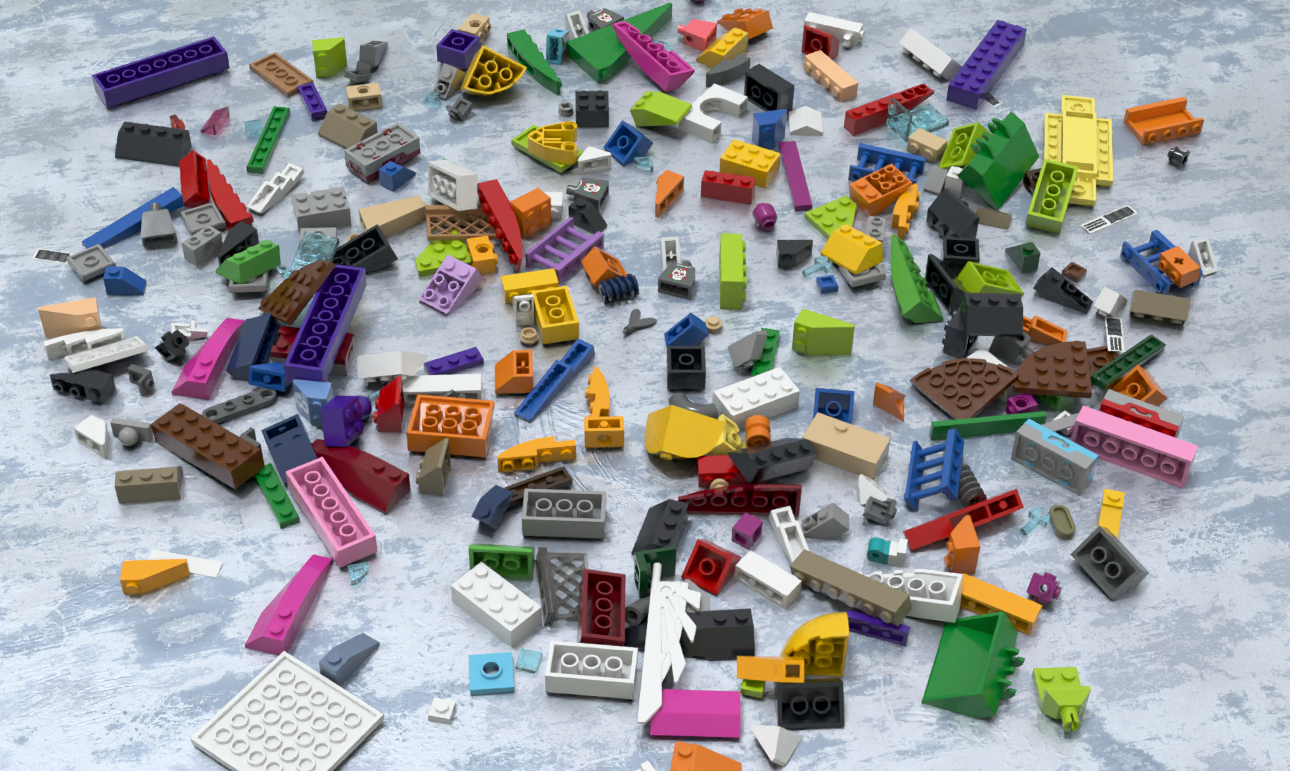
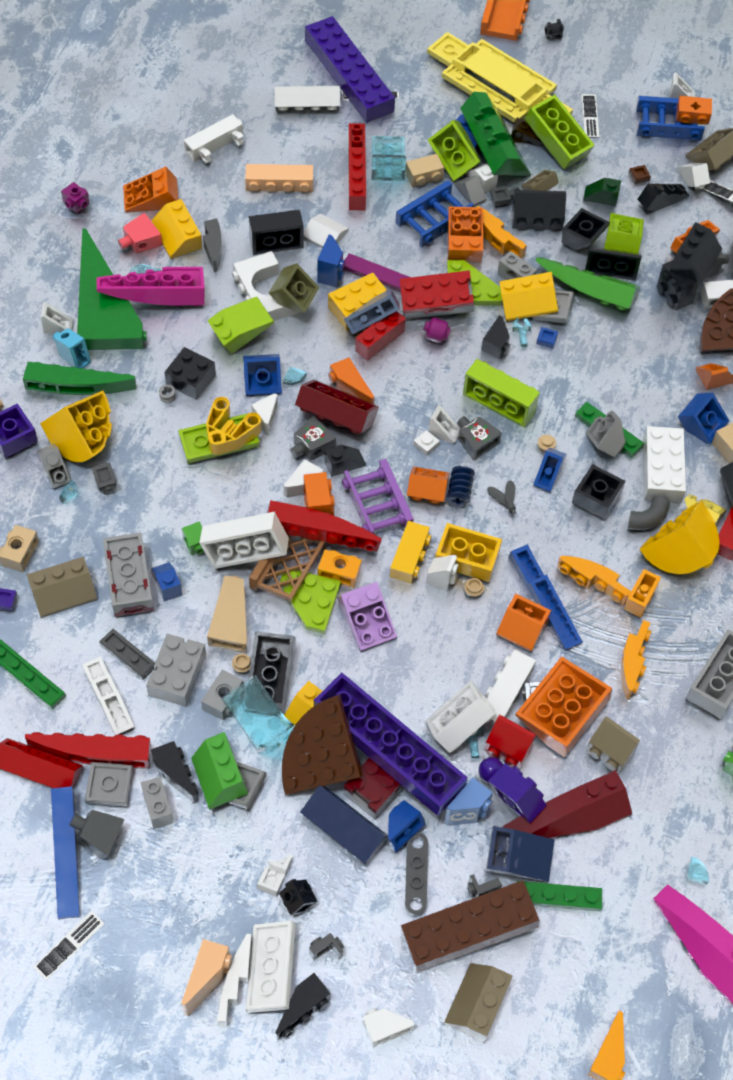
camera: 60 degrees left, 15 degrees up
light grey plate [66,244,116,282] -> none
blue slope [103,266,146,295] -> none
light grey tile [110,418,153,446] -> none
white sticker [148,549,223,578] -> none
dark pink wedge [171,318,245,400] -> none
bright pink brick [286,457,378,568] -> none
dark purple plate [424,347,484,375] -> none
dark blue slope [471,485,514,530] -> none
dark brown plate [504,466,573,508] -> none
dark grey torso [586,8,624,32] -> none
orange wheel [745,415,771,447] -> none
lime slope [792,308,855,355] -> none
red slope [801,25,840,60] -> none
none -> dark grey tile [99,629,155,680]
none -> olive slope [269,263,320,314]
none -> dark red brick [295,379,379,434]
none -> sand blue slope [344,289,400,334]
none -> red piece [400,270,474,319]
none -> white plate [413,430,440,455]

